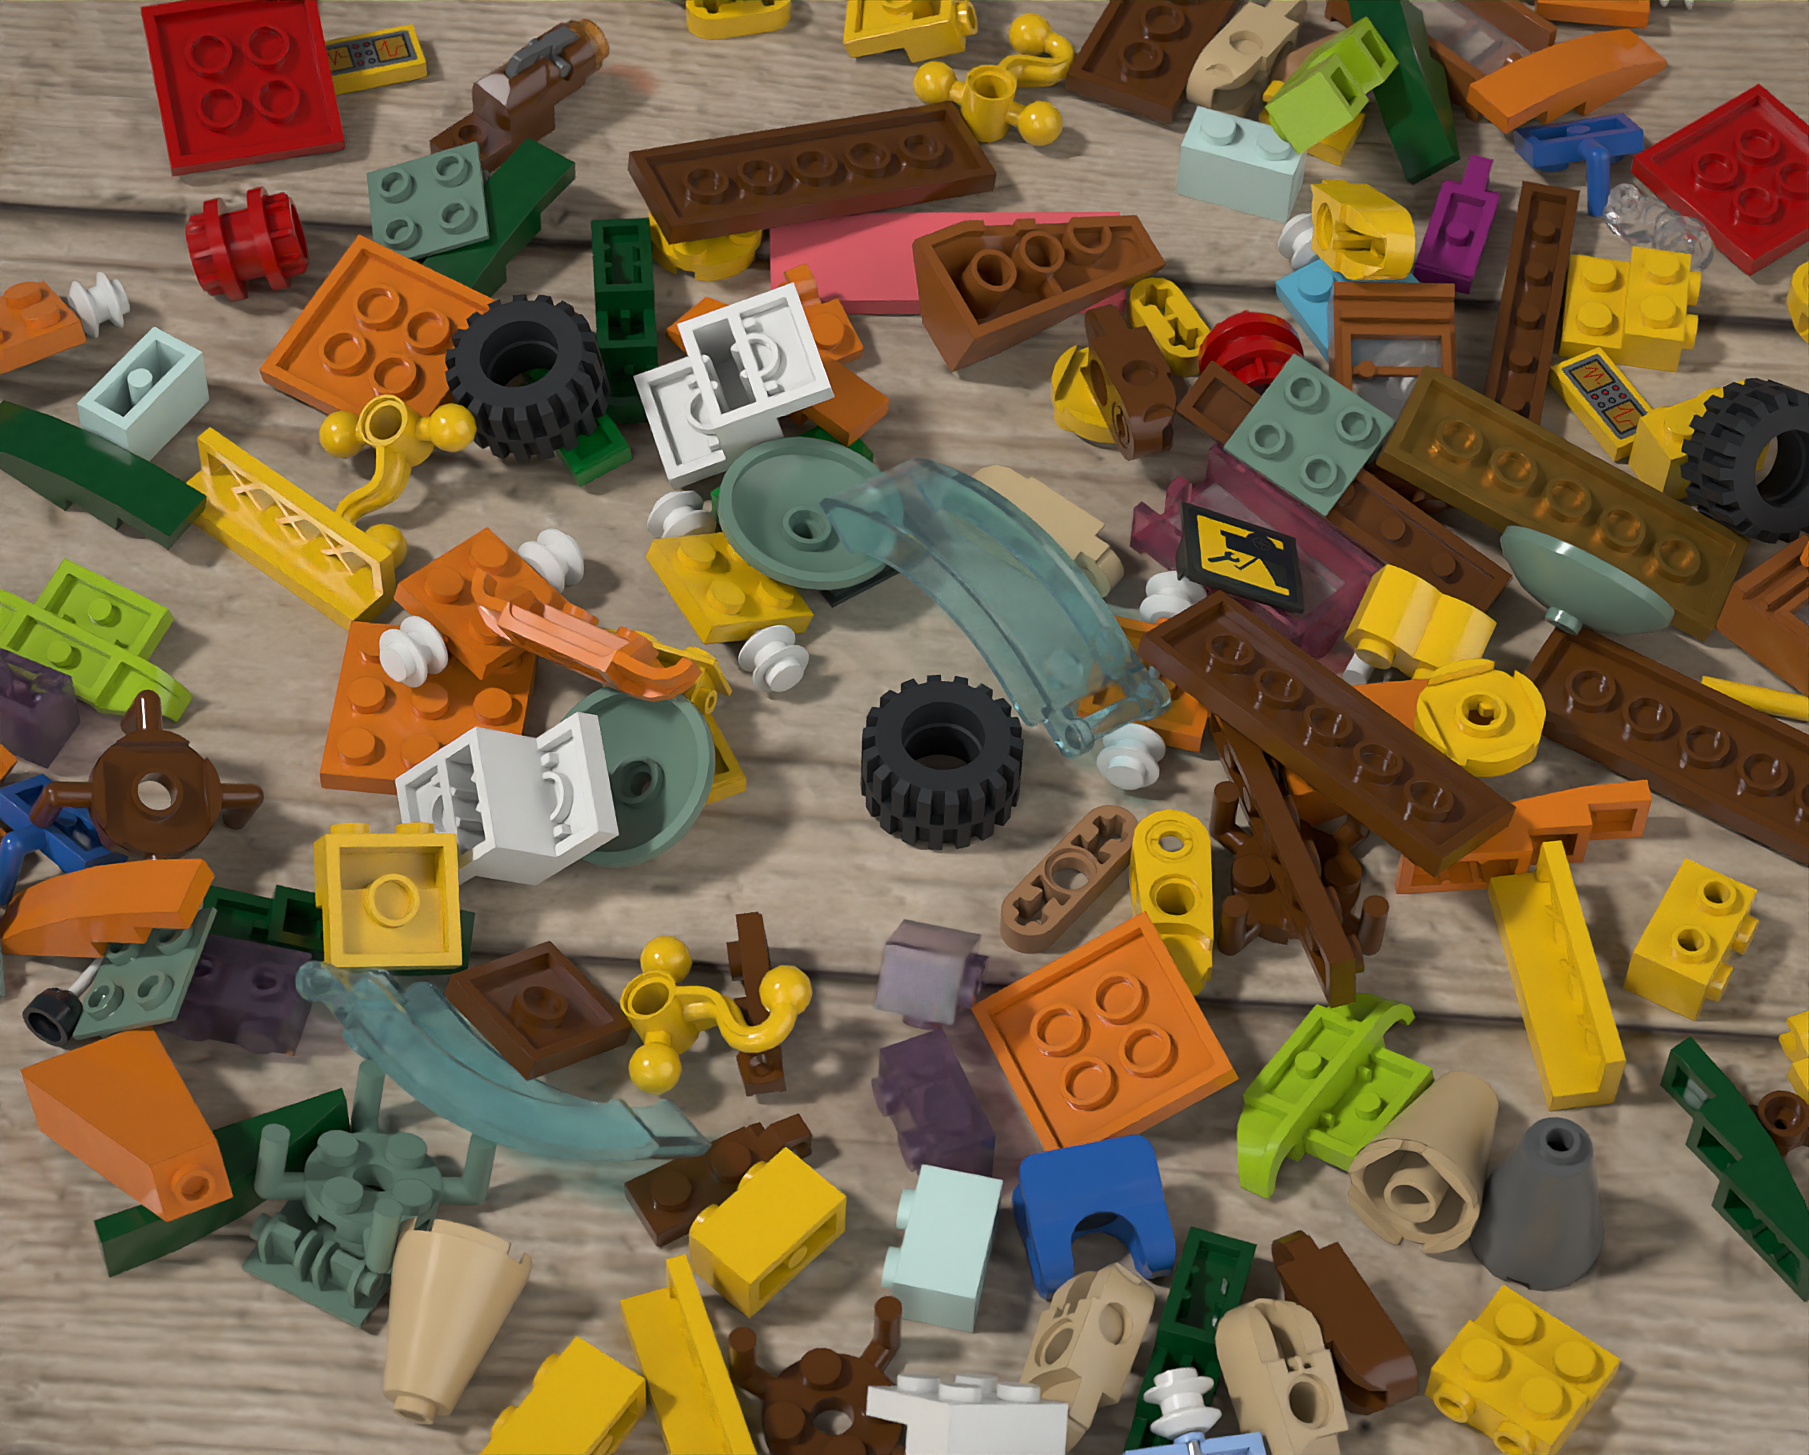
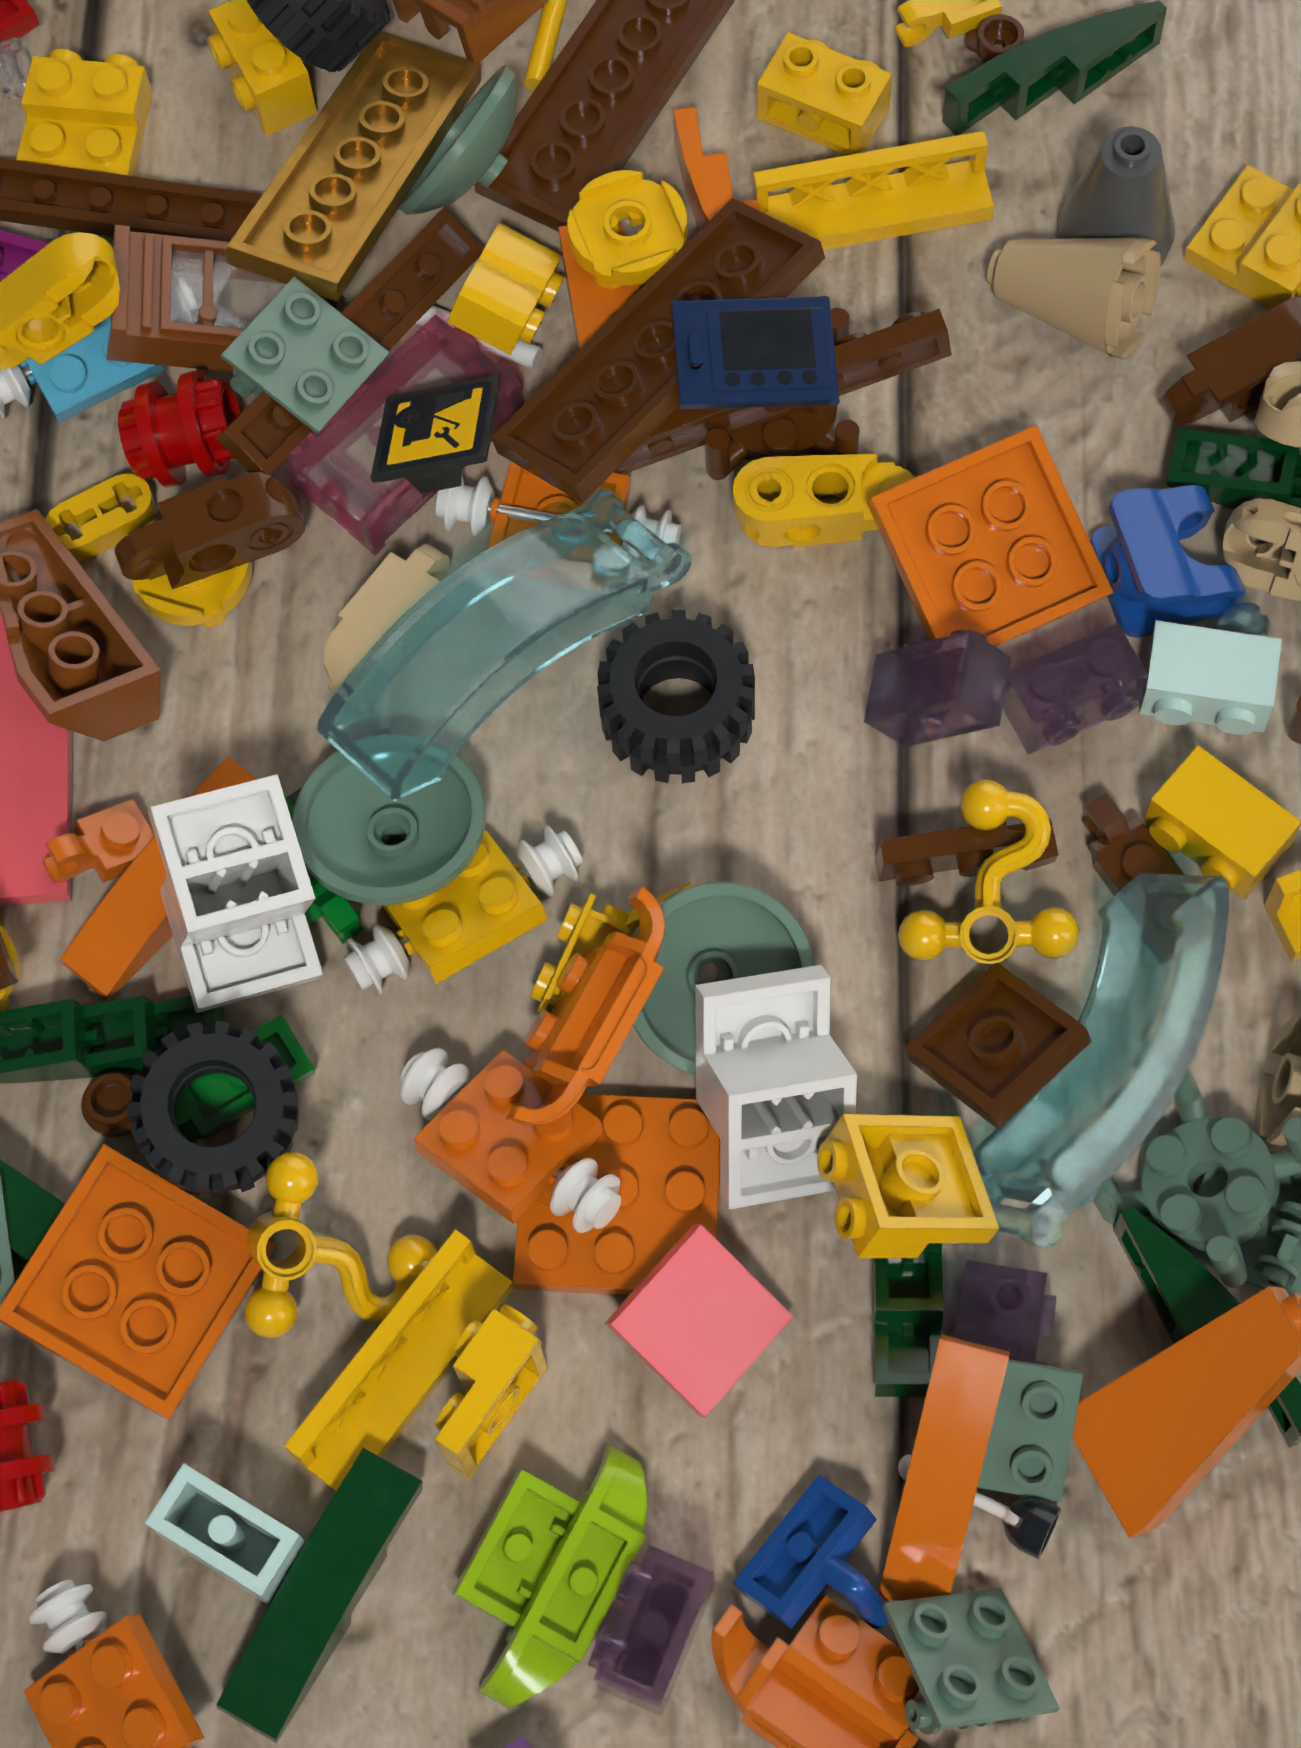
camera: 85 degrees left, 15 degrees up
reddish brown plate [29,690,264,860] -> none
medium nougat beam [1000,805,1139,954] -> none
lime plate [1237,993,1435,1200] -> none
tile [1548,346,1653,462] -> none
none -> yellow plate [435,1304,548,1480]
none -> coral tile [605,1223,794,1417]
none -> dark blue container [670,296,840,410]
none -> clear light blue hinge [1214,602,1270,637]

